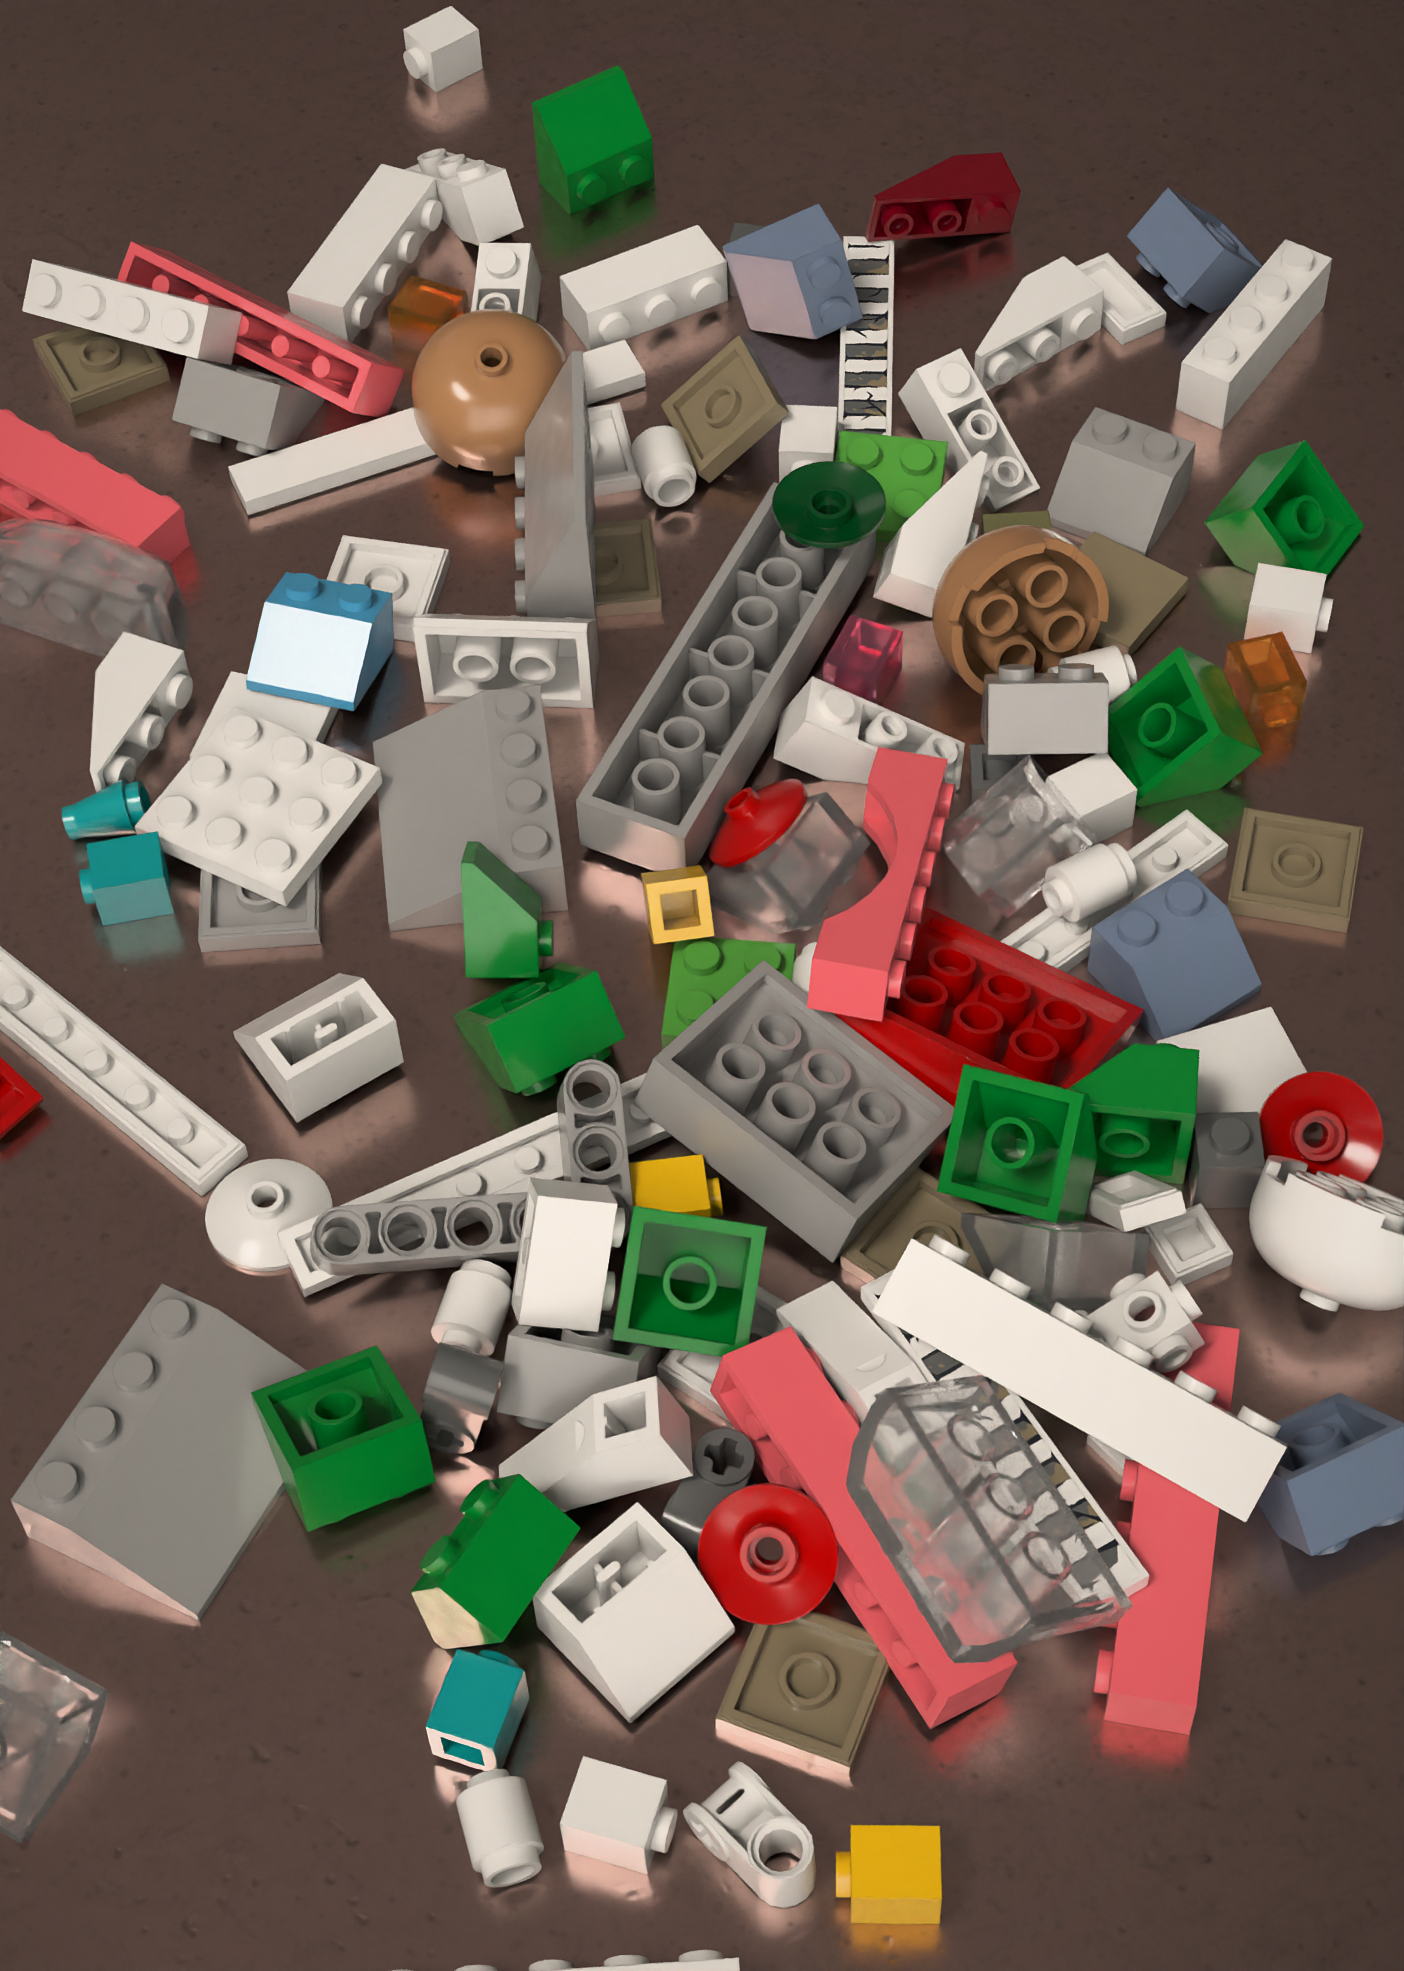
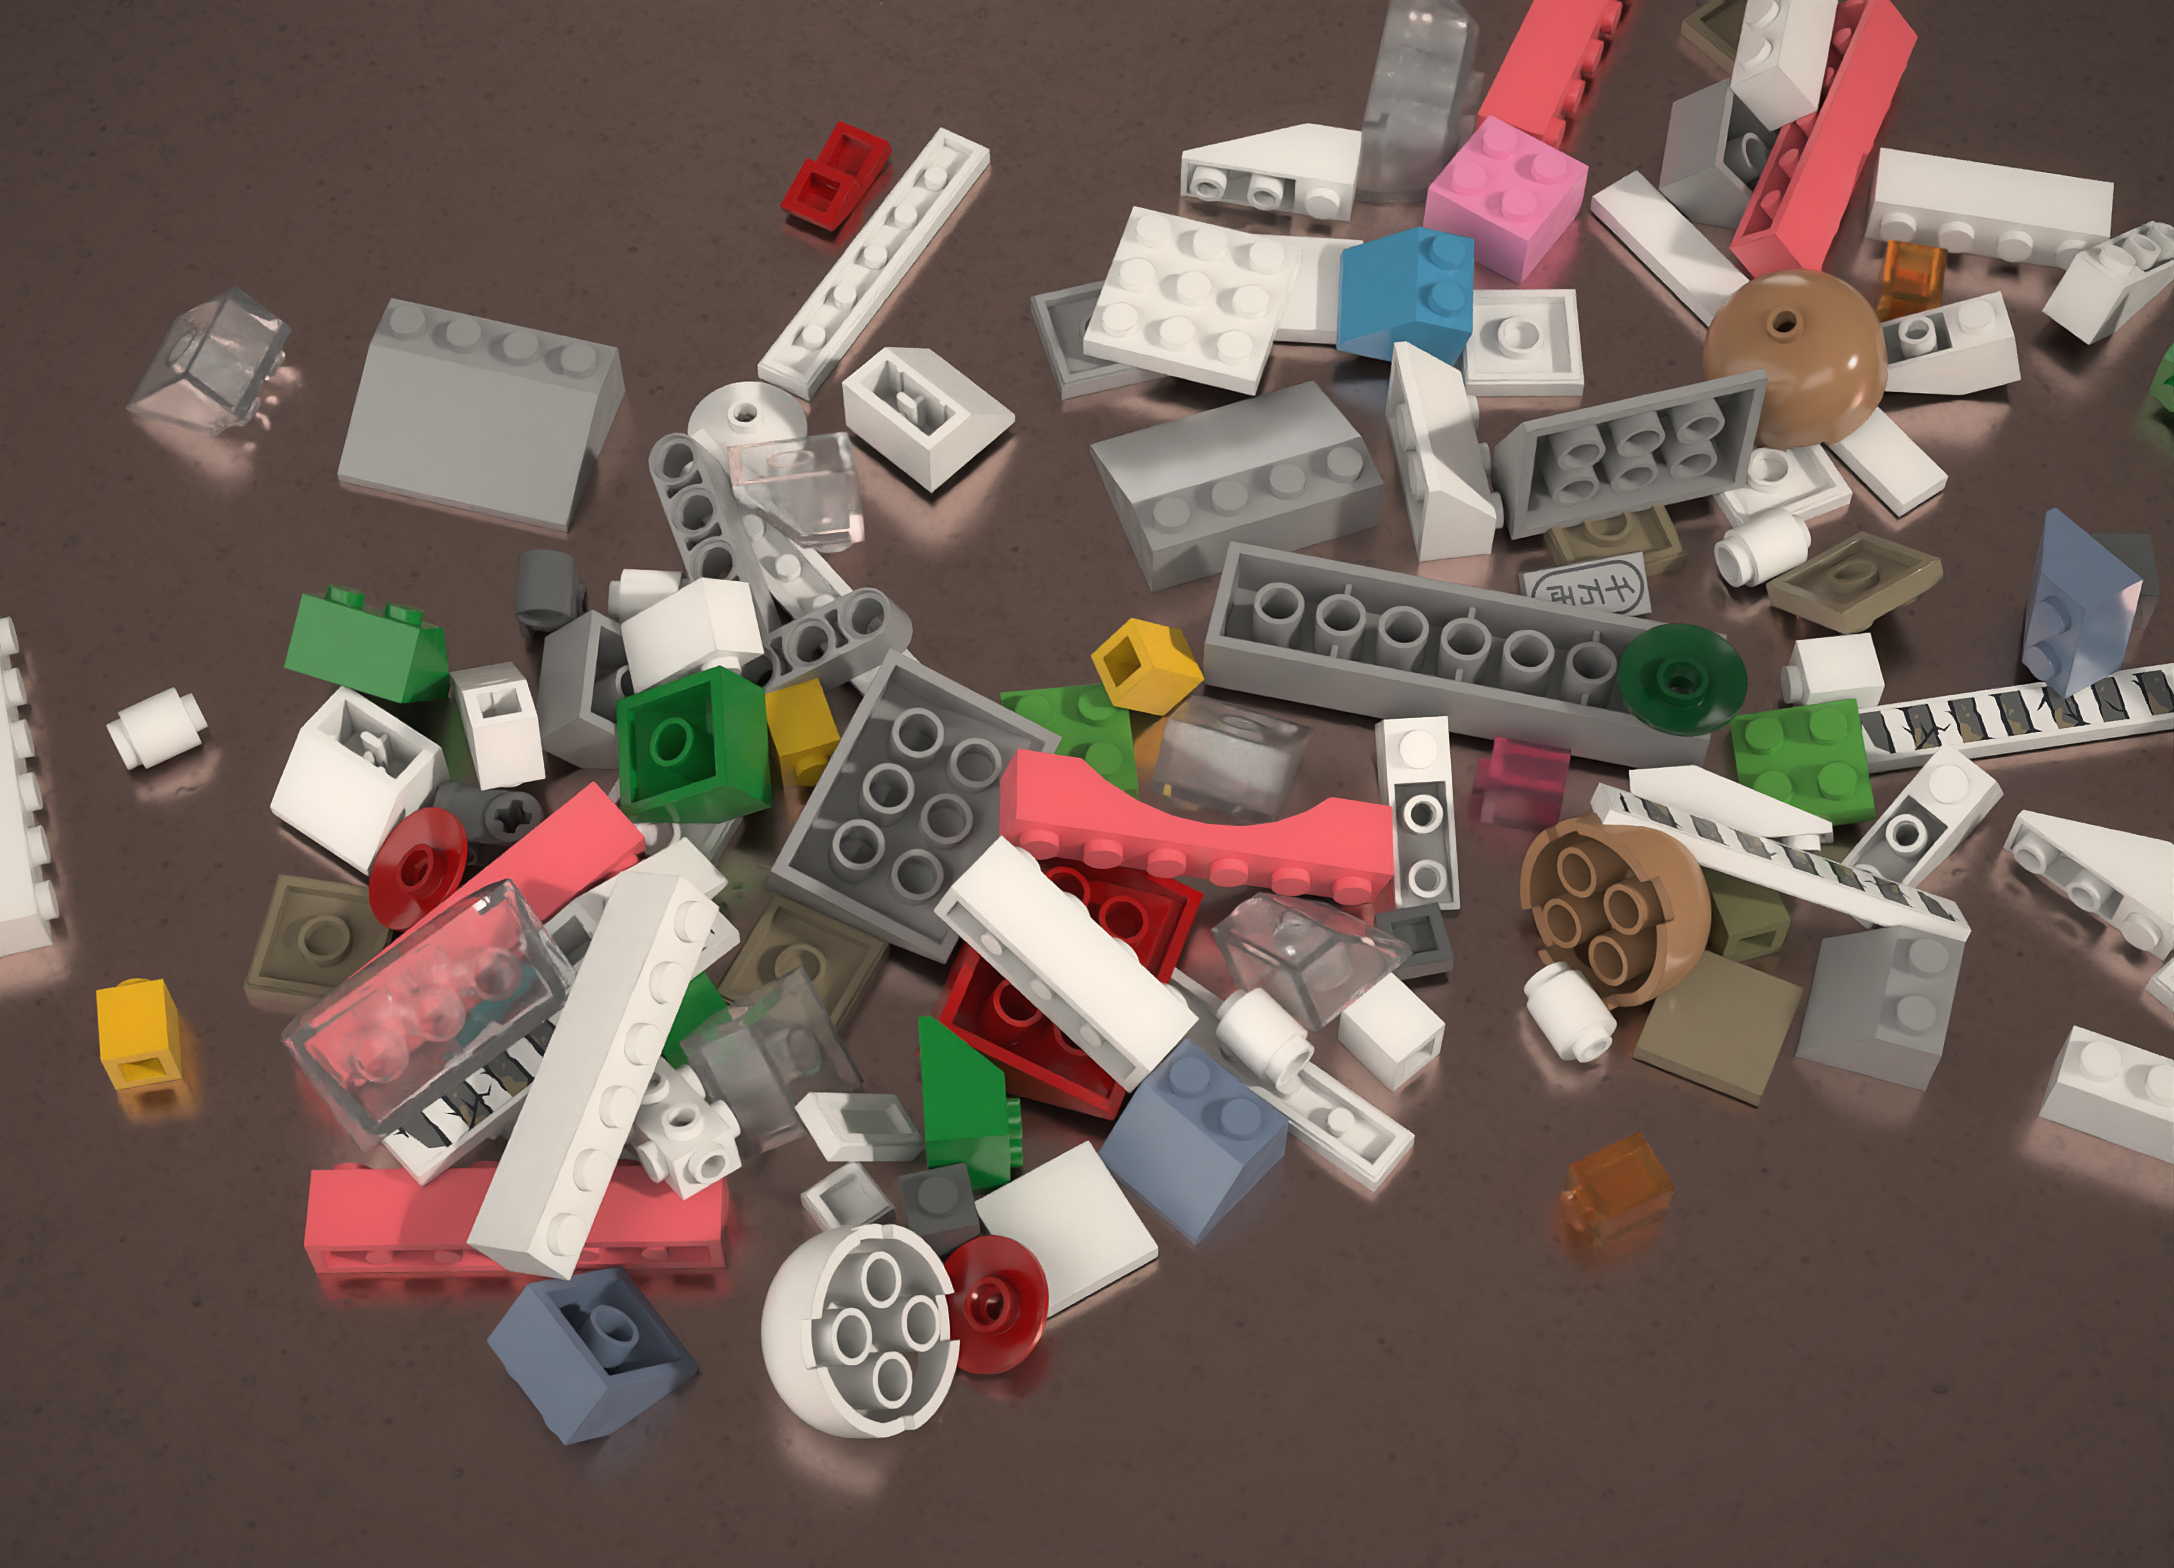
camera: 75 degrees right, 5 degrees up
teal cone [62,778,152,841] -> none
teal brick [79,831,174,926] -> none
green slope [251,1345,436,1532] -> none
teal brick [425,1649,530,1771] -> none
green slope [453,962,626,1096] -> none
green slope [461,841,554,978] -> none
white brick [560,225,728,351] -> none
white brick [560,1756,678,1875] -> none
white piece [683,1761,817,1908] -> none
red dish [708,779,808,868] -> none
green slope [937,1064,1097,1223] -> none
light grey slope [981,663,1109,755] -> none
green slope [1108,646,1263,807] -> none
green slope [1204,440,1364,576] -> none
dark tan tile [1227,808,1364,933] -> none
white brick [1243,563,1333,654] -> none
none -> clear slope [726,432,865,553]
none -> white brick [933,835,1200,1094]
none -> bright pink brick [1423,115,1589,285]
none -> light grey tile [1518,551,1652,616]
none -> white tile [1590,782,1971,942]

